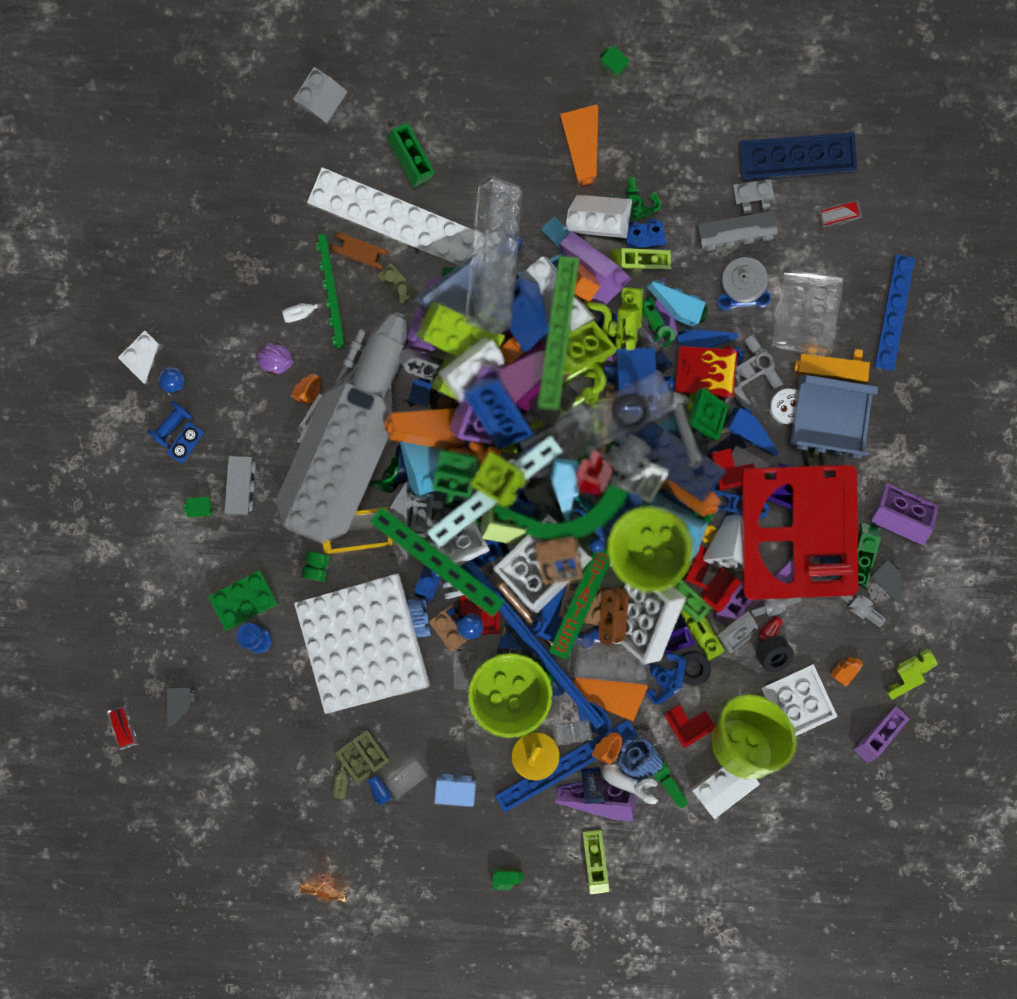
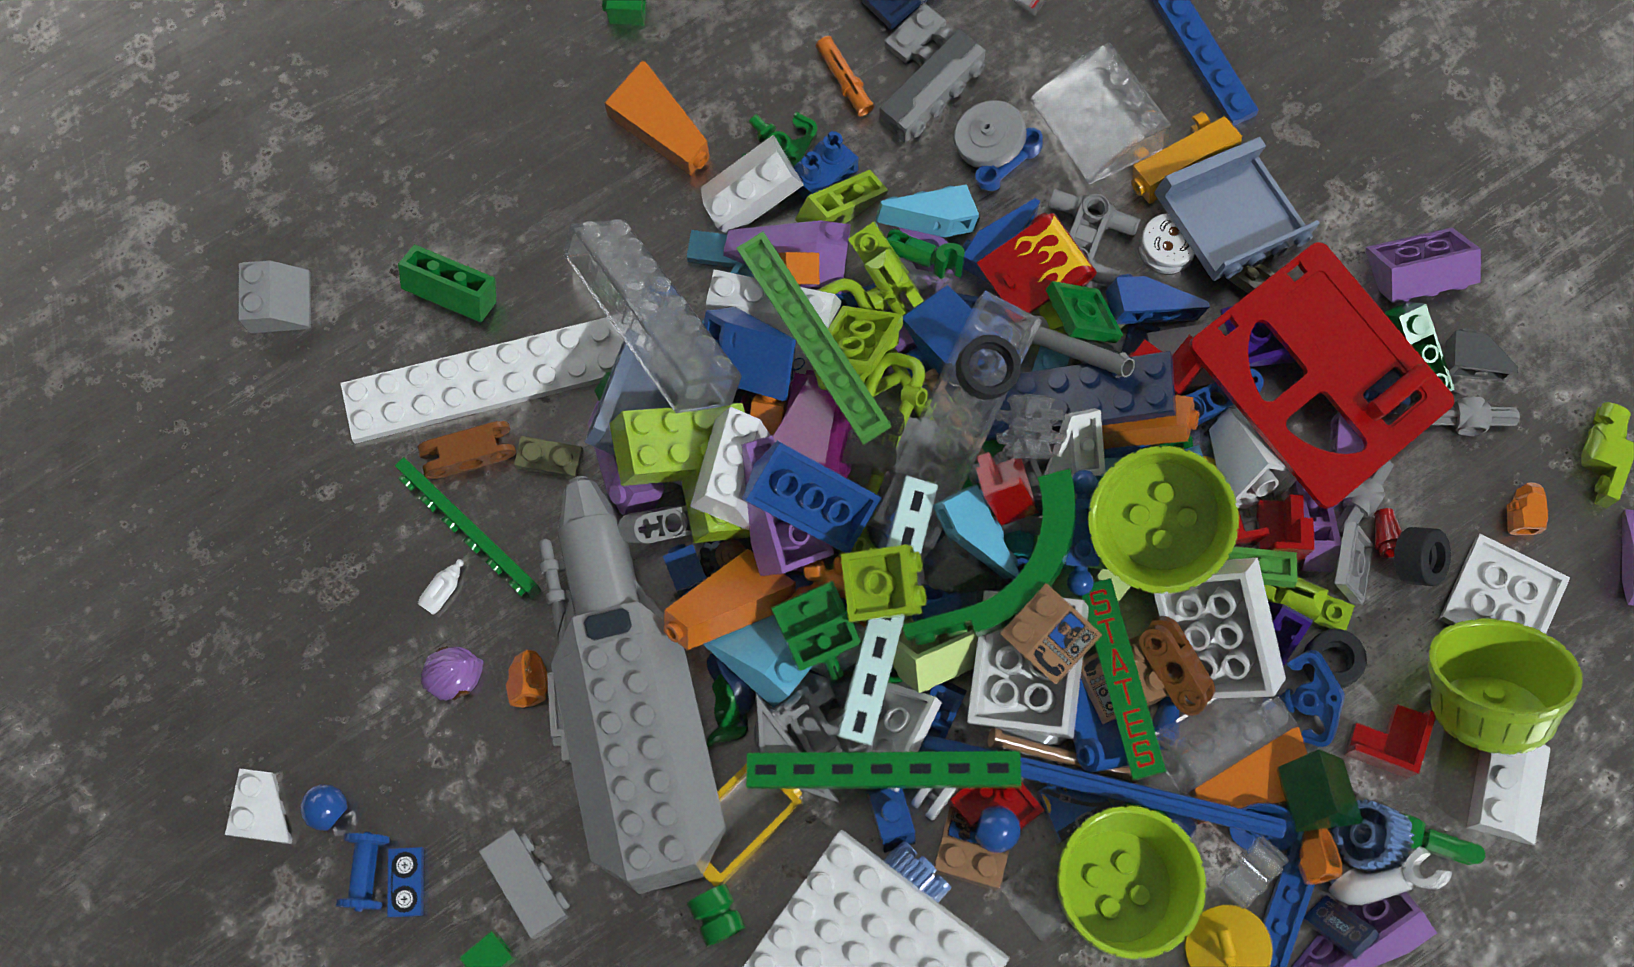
camera: 40 degrees left, 15 degrees down
none -> orange pin [815,36,875,117]
none -> dark green slope [1277,749,1363,832]

